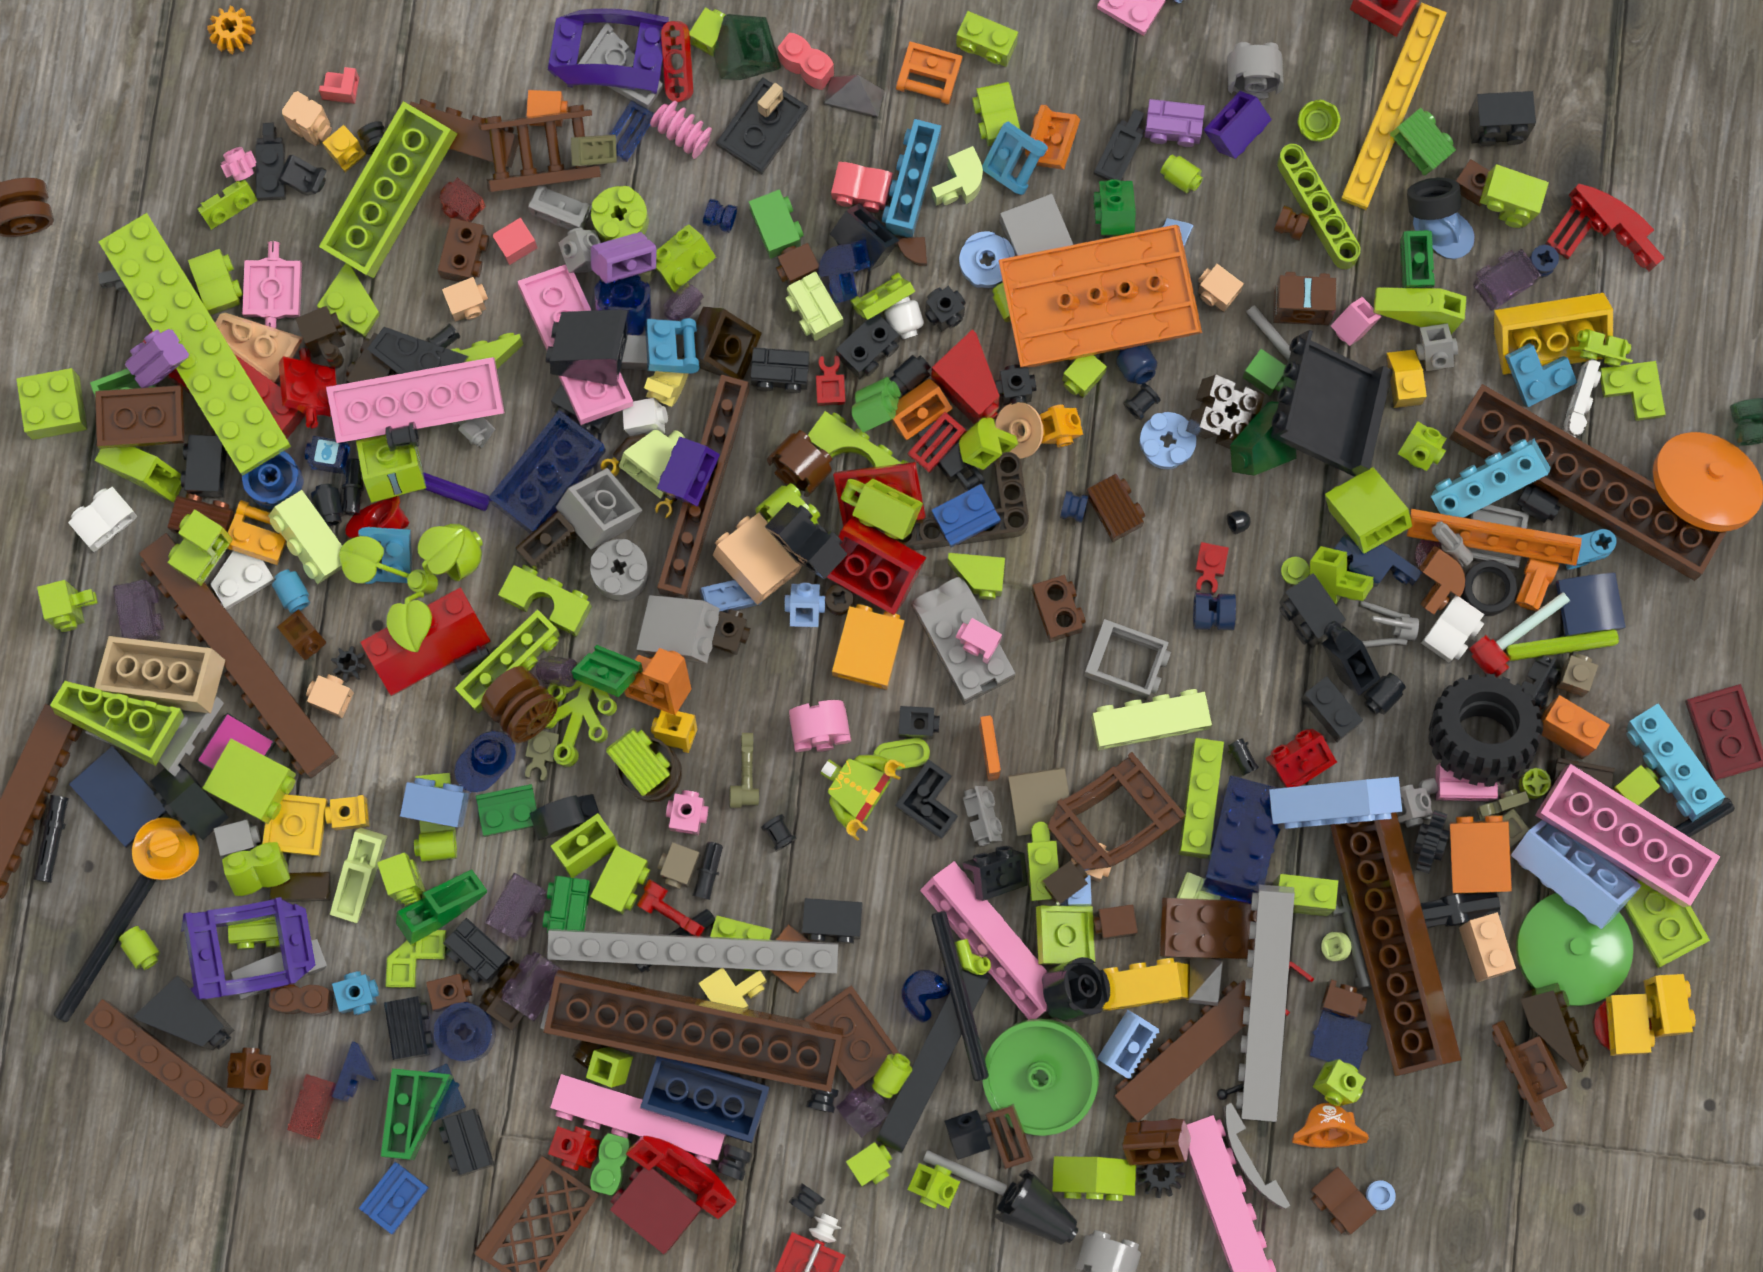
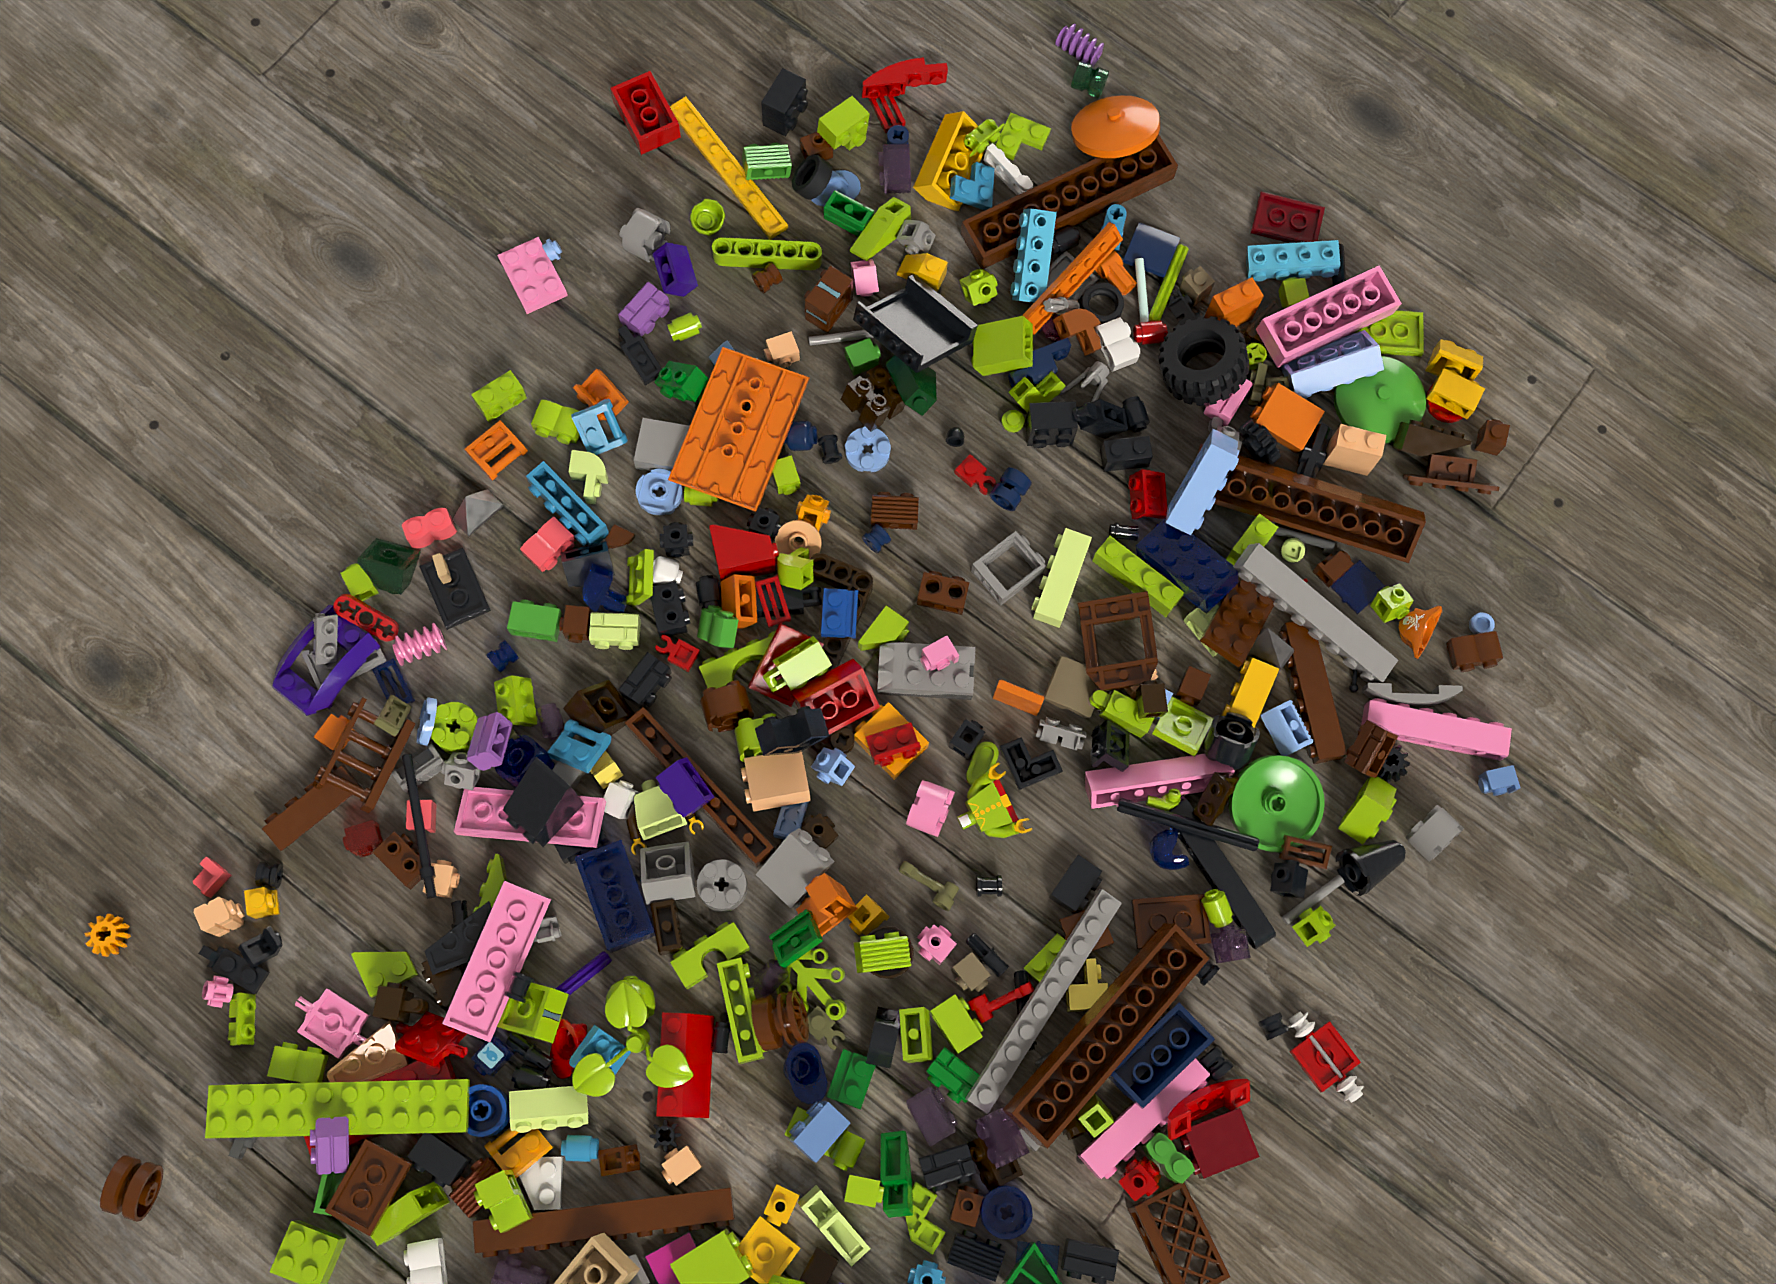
camera: 65 degrees left, 5 degrees down
lime brick [319,101,457,278] -> none
lime brick [846,1142,893,1187] -> none
none -> light grey hinge [312,613,338,665]
none -> black bar [402,754,437,899]
none -> light blue tile [416,697,437,746]
none -> red bracket [865,722,921,767]
none -> dark brown bracket [1193,772,1239,826]
none -> reddish brown brick [1475,419,1510,456]

